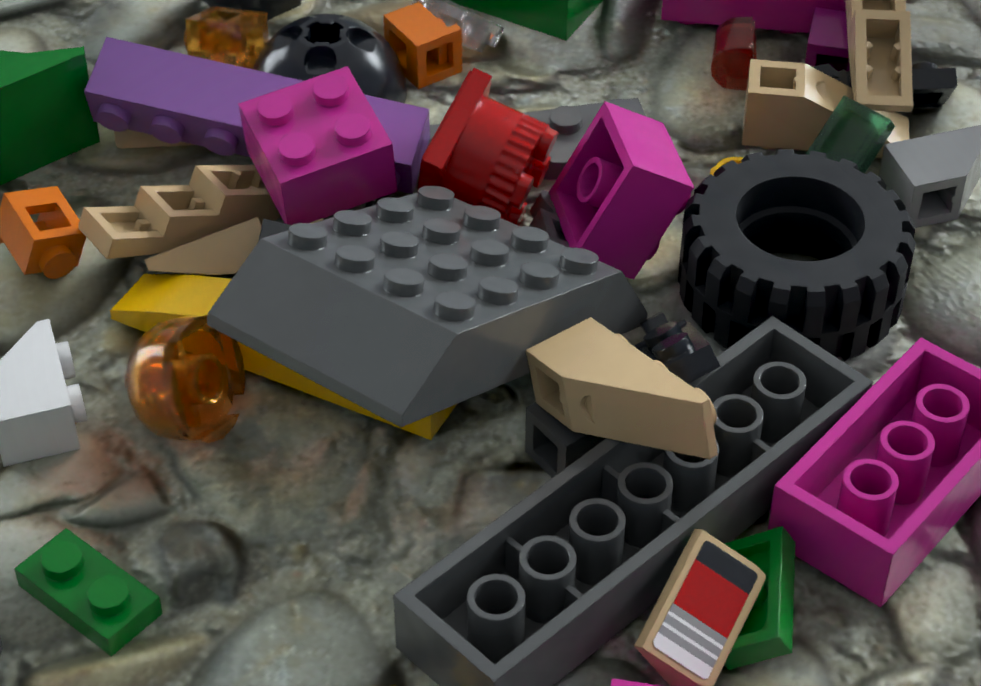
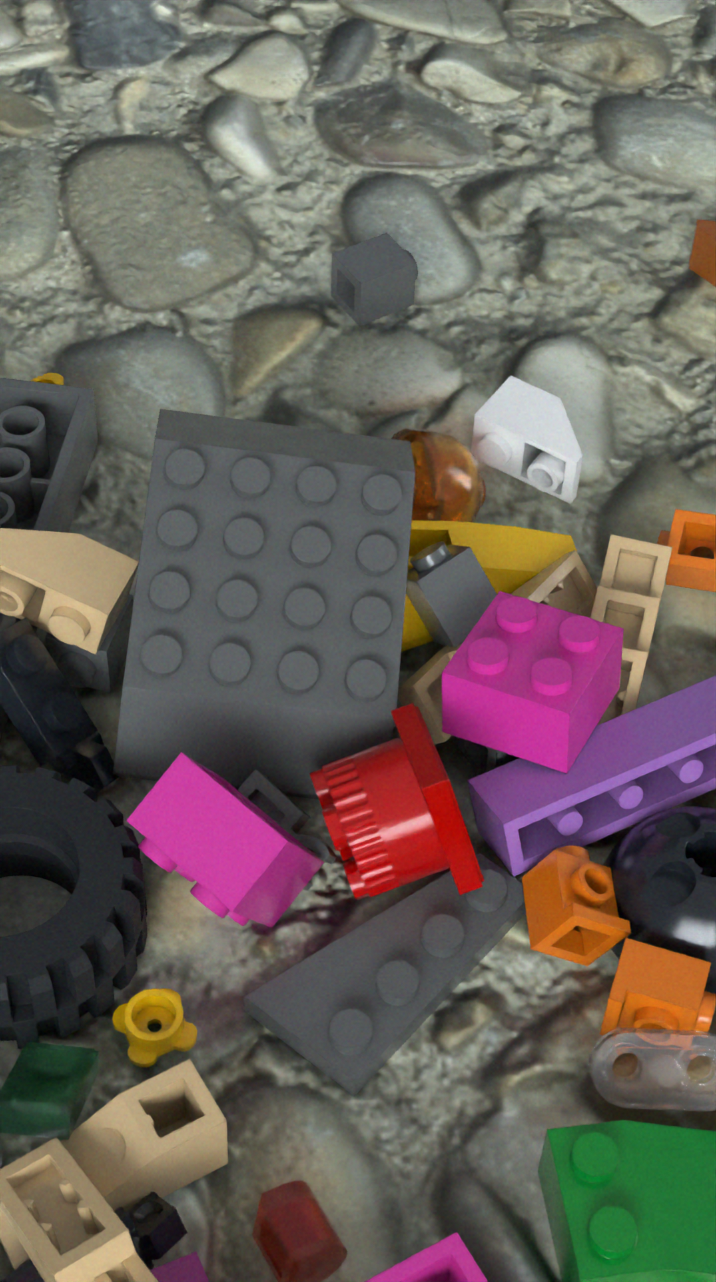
camera: 140 degrees right, 5 degrees up
green plate [14,528,163,657] -> none
none -> orange brick [522,846,631,967]

